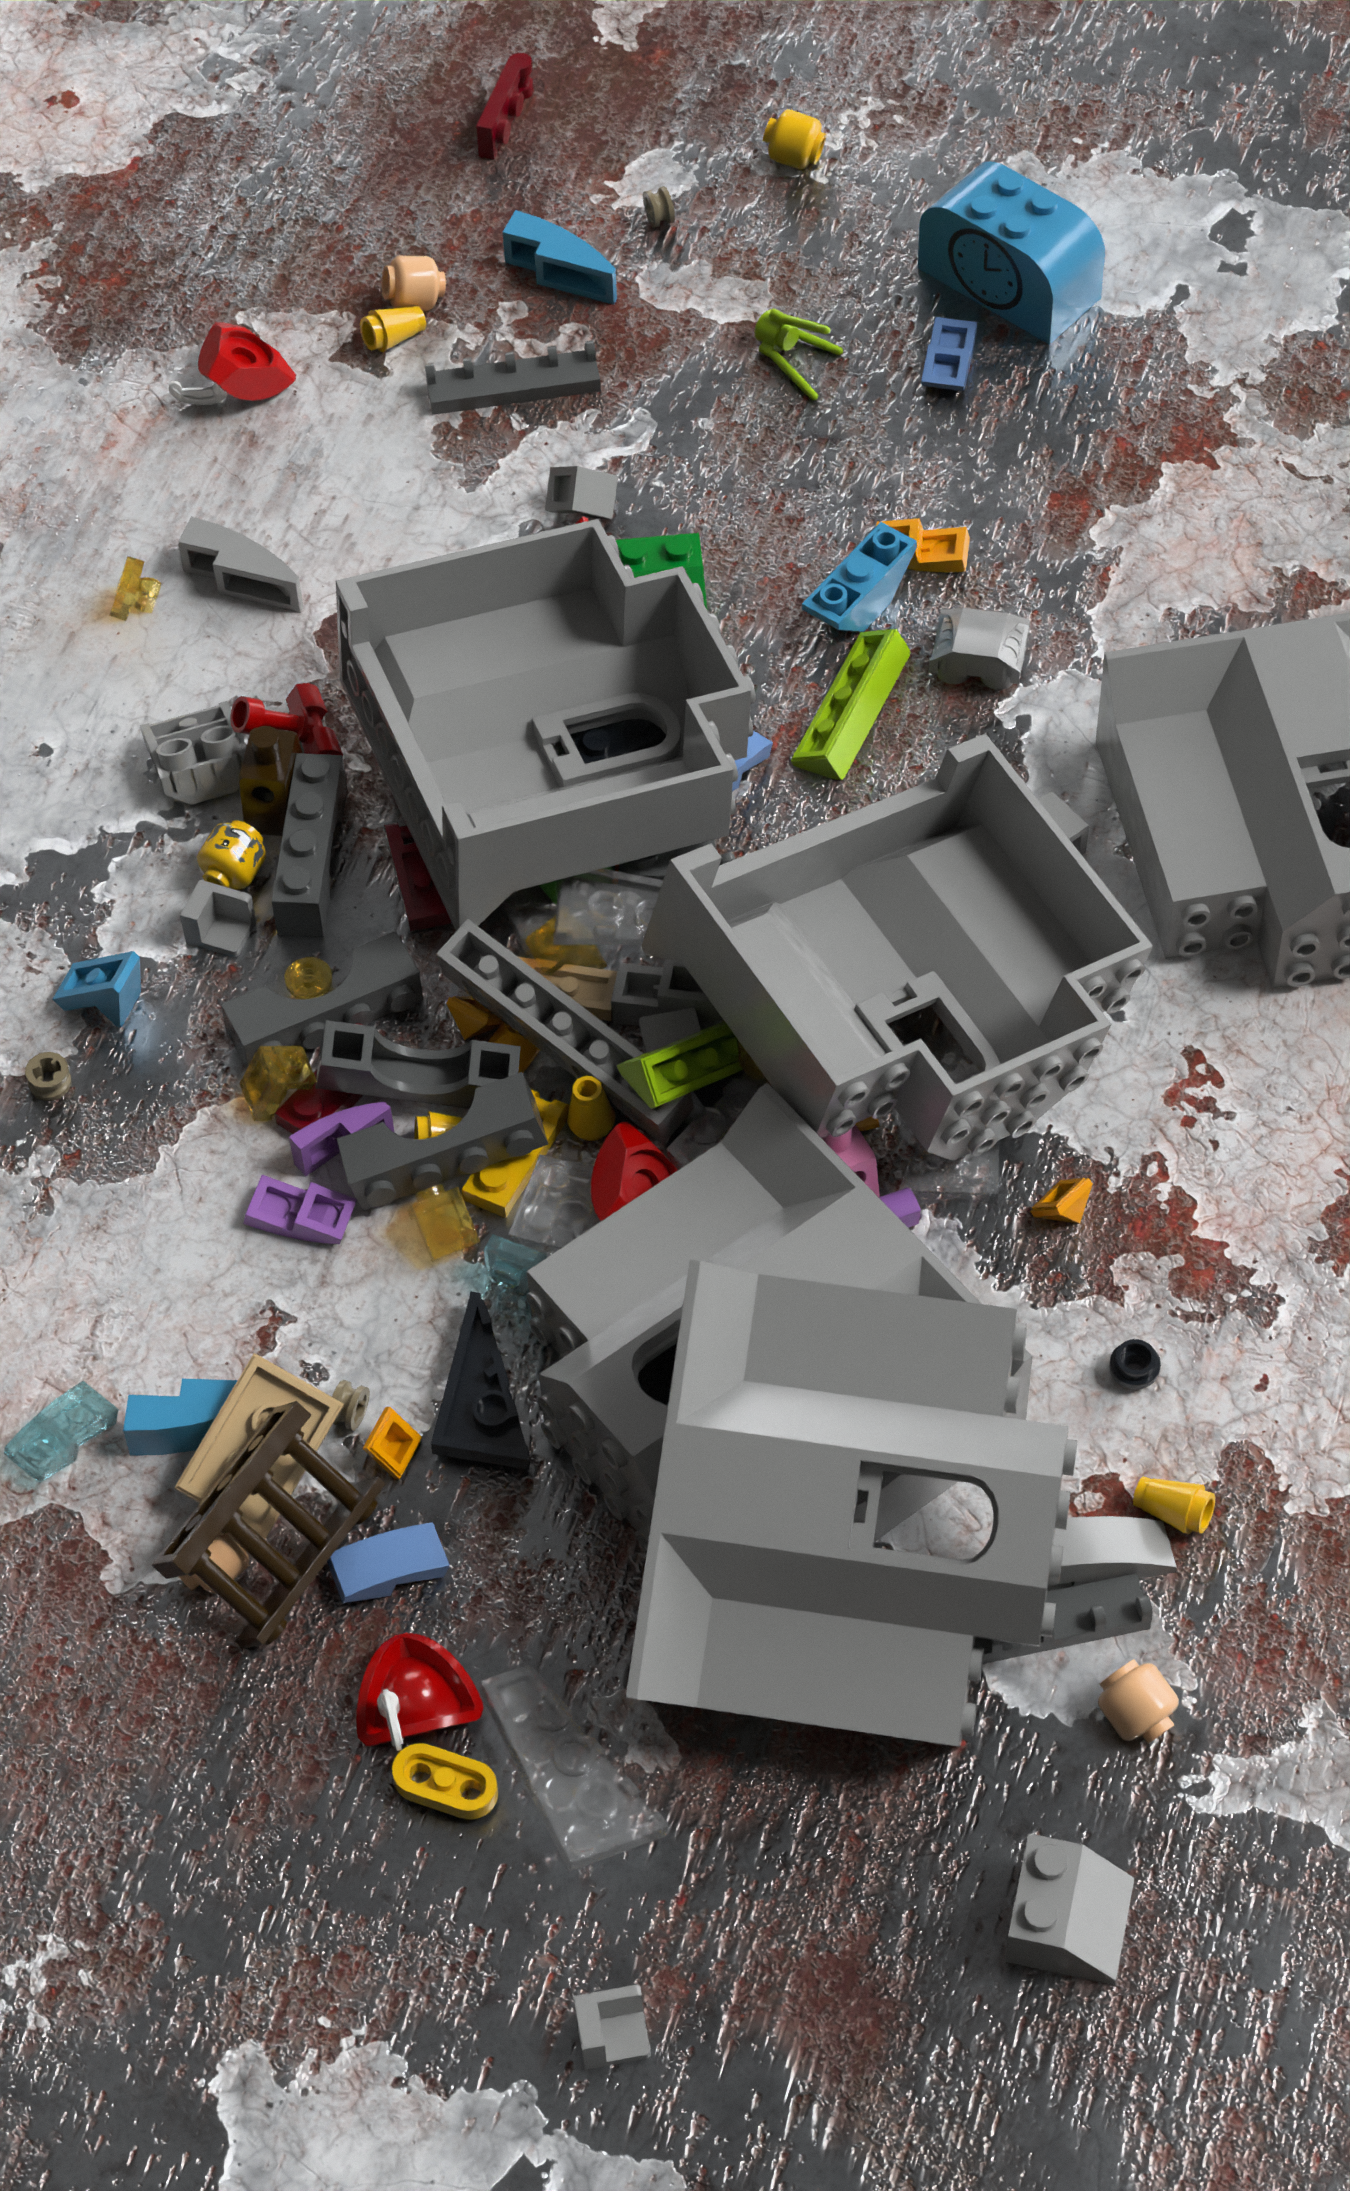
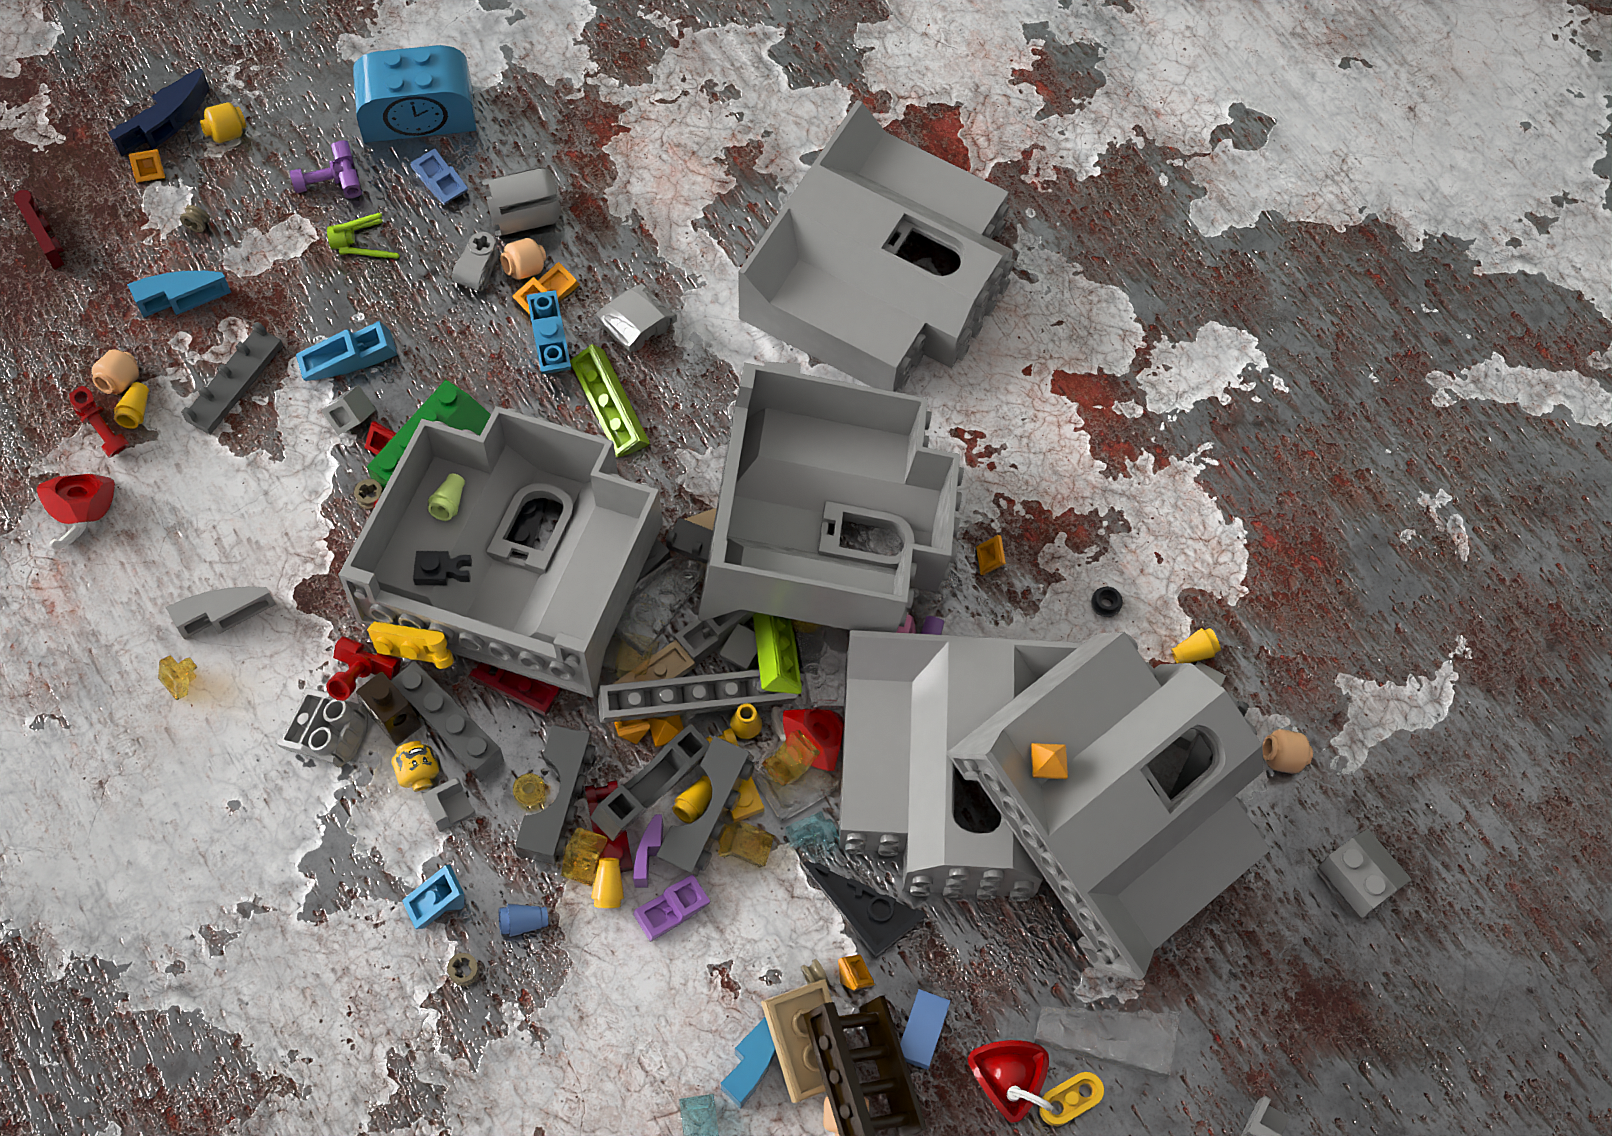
camera: 55 degrees left, 10 degrees up
none -> red bar [69,386,129,458]
none -> dark blue slope [108,68,210,157]
none -> light orange slope [128,149,165,183]
none -> medium lavender bar [289,140,362,198]
none -> dark azure slope [296,321,398,381]
none -> yellow plate [367,621,454,669]
none -> black plate [413,551,472,586]
none -> yellowish green cone [428,473,465,521]
none -> light grey piece [452,232,499,291]
none -> light grey cylinder [482,168,561,237]
none -> medium blue cone [498,904,548,937]
none -> light nougat head [500,238,546,280]
none -> yellow cone [591,858,624,908]
none -> clear yellow bracket [762,729,821,786]
none -> light orange slope [1031,743,1068,779]

